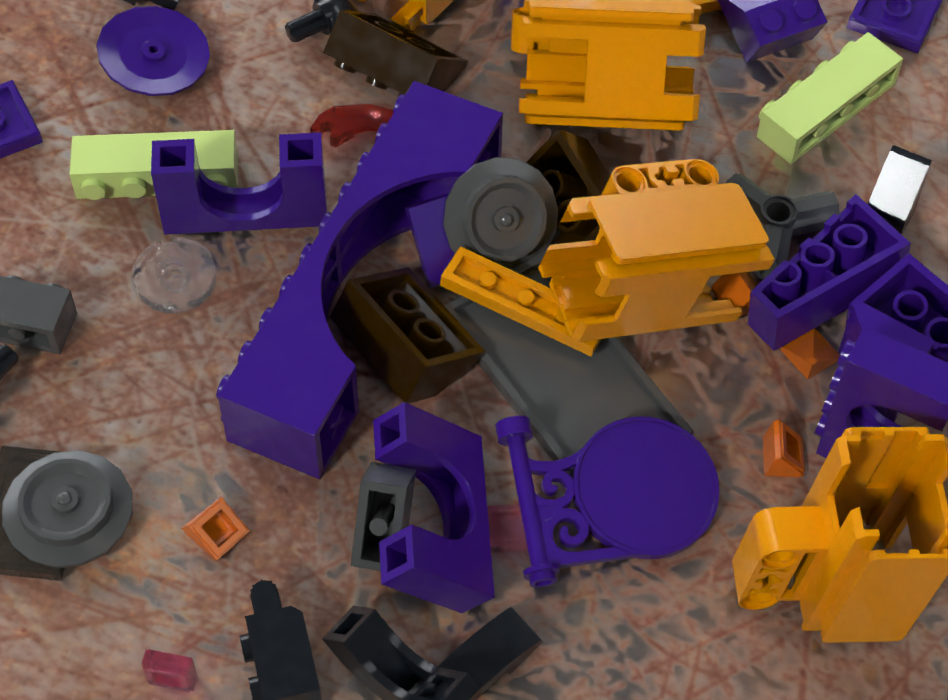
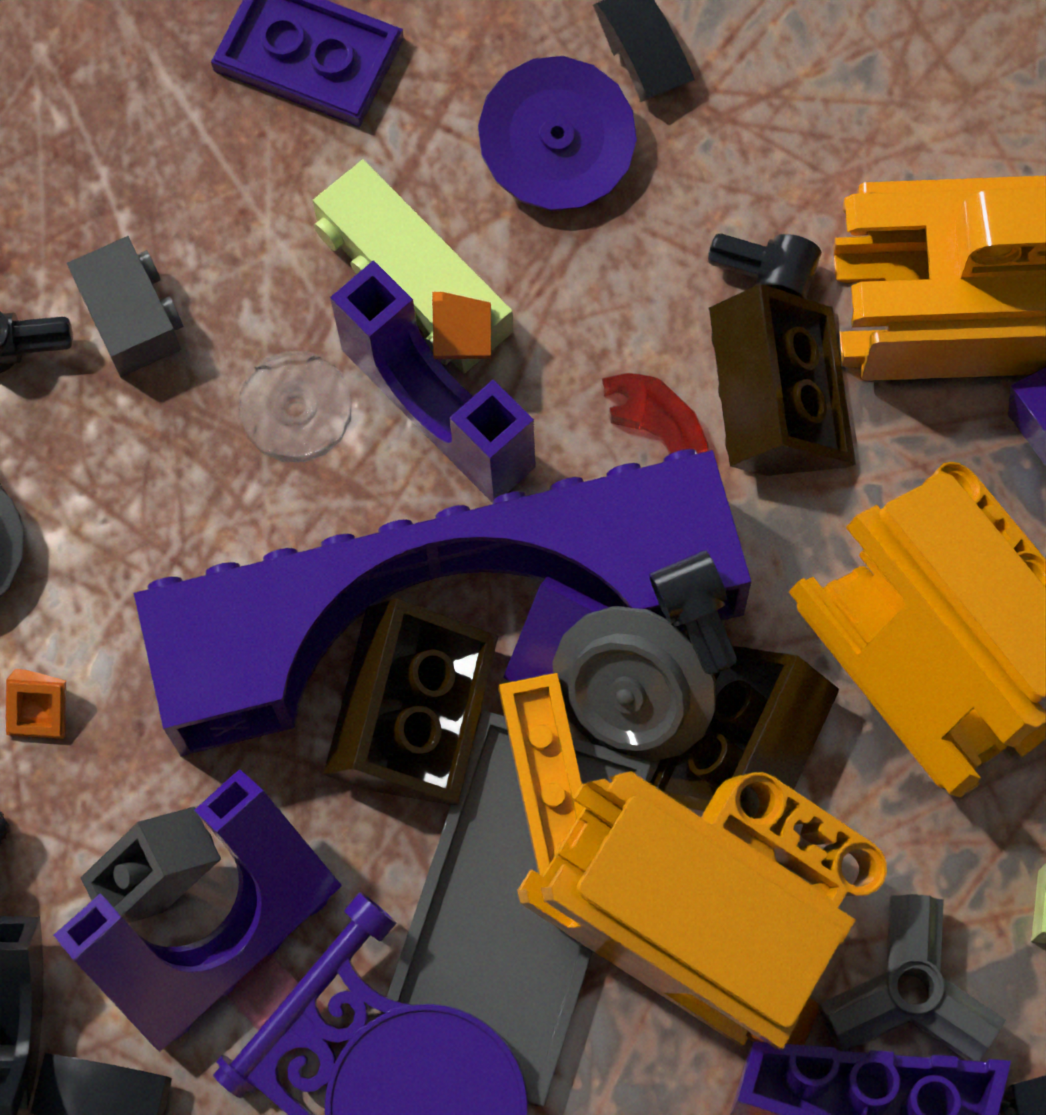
camera: 55 degrees right, 15 degrees up
none -> orange slope [432,292,491,359]
none -> black axle [649,550,737,674]

